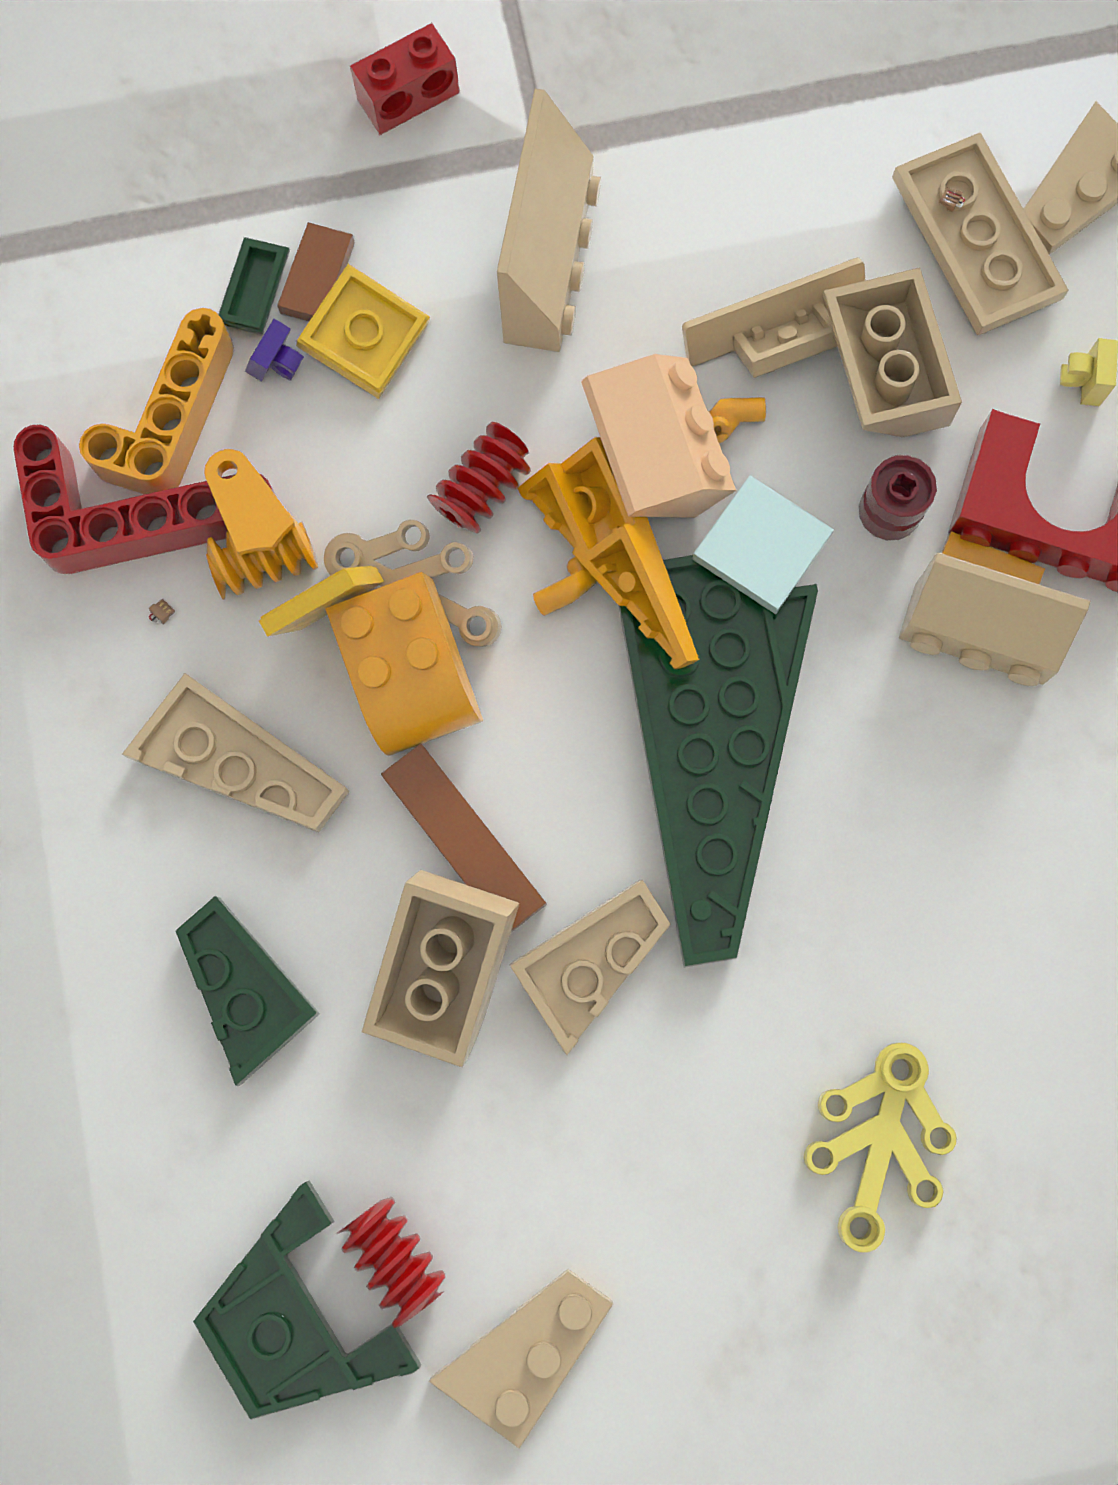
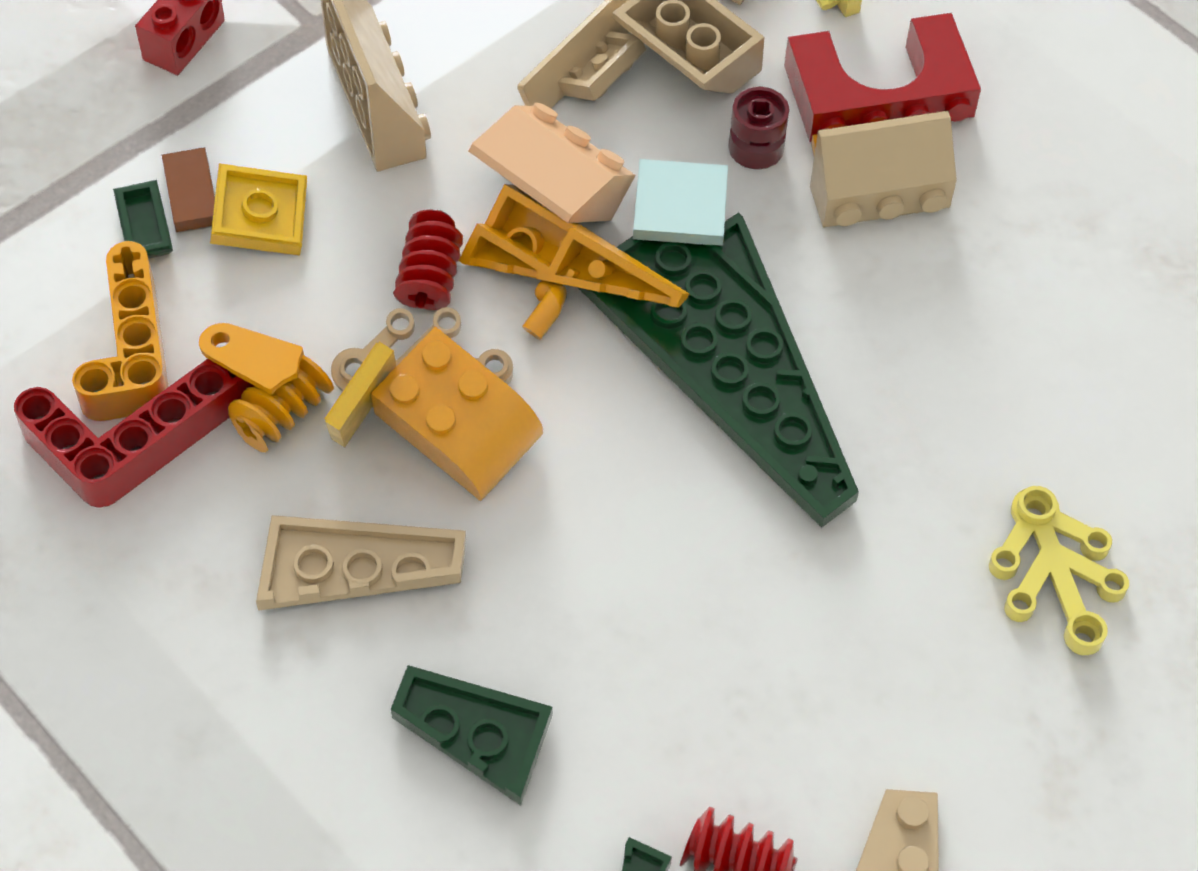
camera: 35 degrees left, 20 degrees down
medium nougat piece [149,599,175,625] -> none
dark purple tile [245,318,304,382] -> none
tan brick [362,870,520,1067] -> none
dark orange tile [381,743,547,933] -> none
tan wing [509,880,671,1055] -> none
light orange arm [709,397,766,443] -> none

